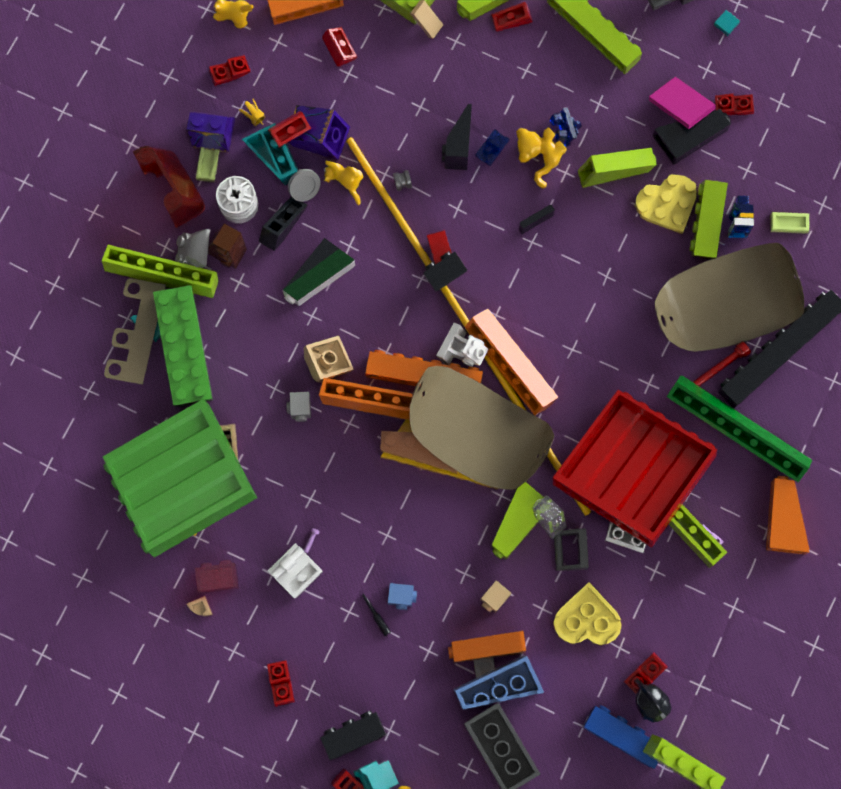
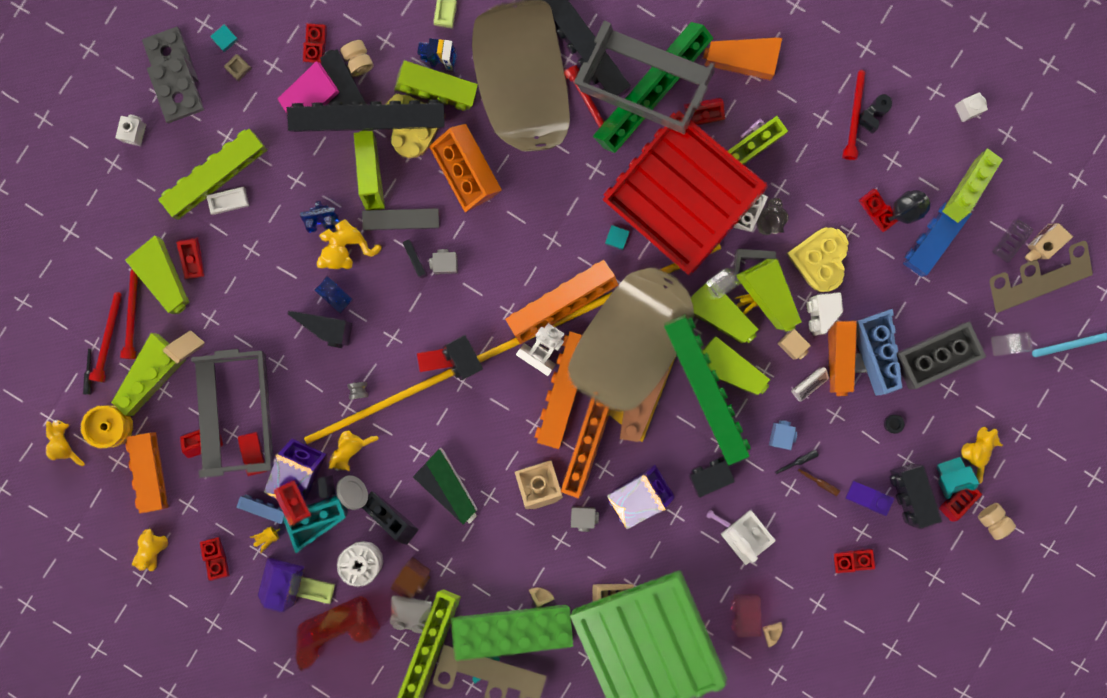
camera: 85 degrees left, 10 degrees up
none -> dark grey piece [191,349,274,478]
none -> white tile [207,187,249,215]
none -> dark tan tile [224,54,252,82]
none -> medium blue piece [236,494,284,524]
none -> red slope [238,432,267,476]
none -> black brick [287,100,445,132]
none -> black tile [318,475,335,498]
none -> tan wheel [340,40,374,76]
none -> dark grey tile [362,209,439,231]
none -> orange slope [429,124,502,212]
none -> light grey brick [429,249,458,274]
none -> tan tile [529,587,555,608]
none -> dark grey piece [574,21,715,134]
none -> teal tile [605,225,629,250]
none -> slope [607,465,675,529]
none -> green brick [664,314,751,466]
none -> red slope [684,98,725,125]
none -> black brick [688,458,735,497]
none -> lime slope [703,336,770,395]
none -> yellow piece [735,294,758,315]
none -> lime slope [736,259,801,332]
none -> clear smoke piece [756,197,789,235]
none -> white slope [791,367,829,402]
none -> reddish brown piece [797,469,840,497]
none -> white slope [807,293,843,336]
none -> red piece [842,70,865,160]
none -> dark purple slope [845,481,894,516]
none -> black leg [859,94,892,134]
none -> black tile [884,414,905,434]
none -> white brick [955,92,988,123]

